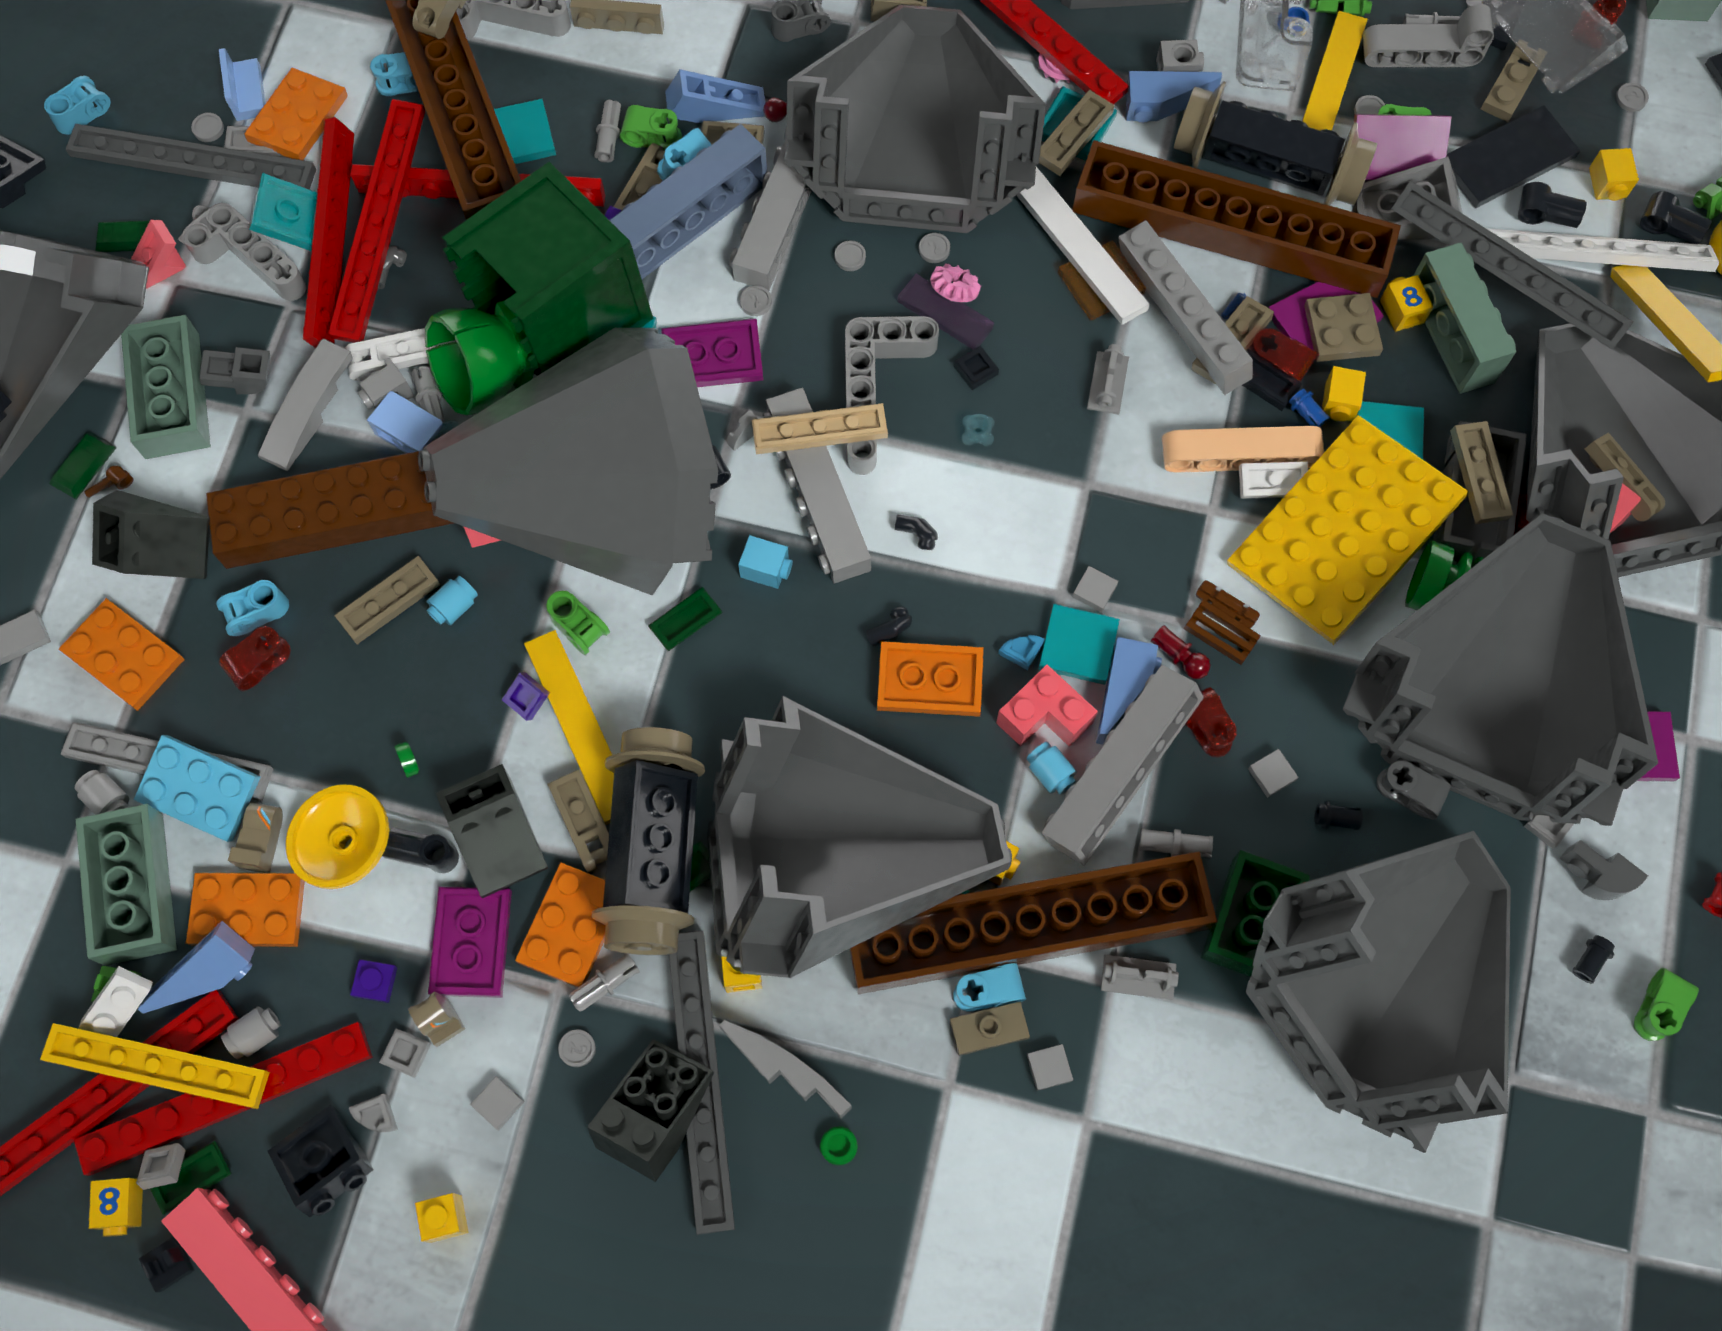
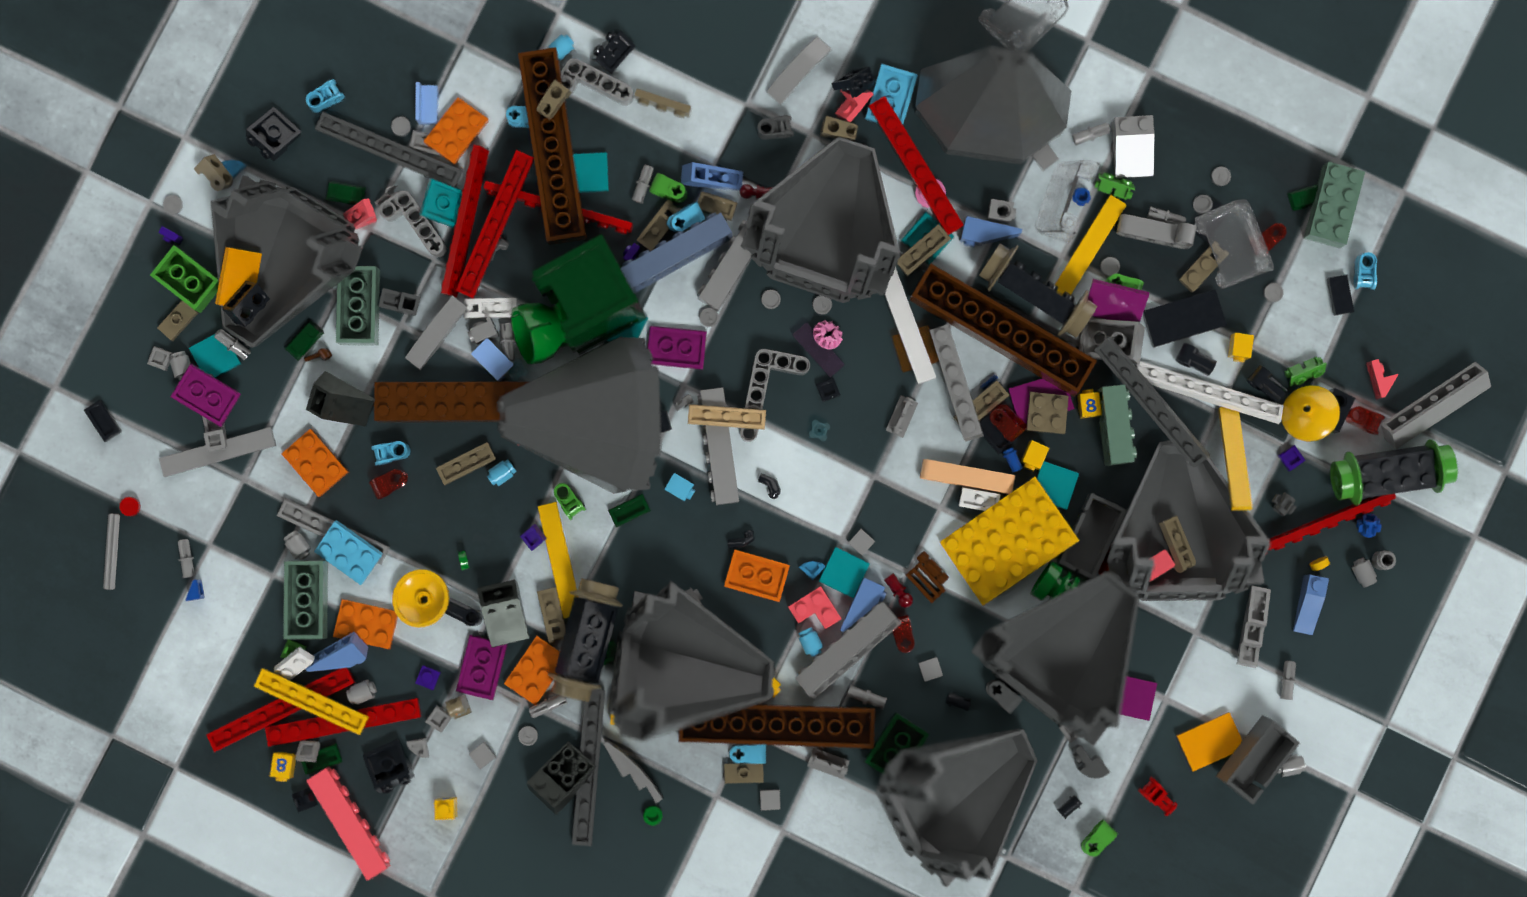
camera: 10 degrees right, 15 degrees up
dark tan leg [228,803,283,873] -> none
dark tan plate [1450,421,1513,524] -> none

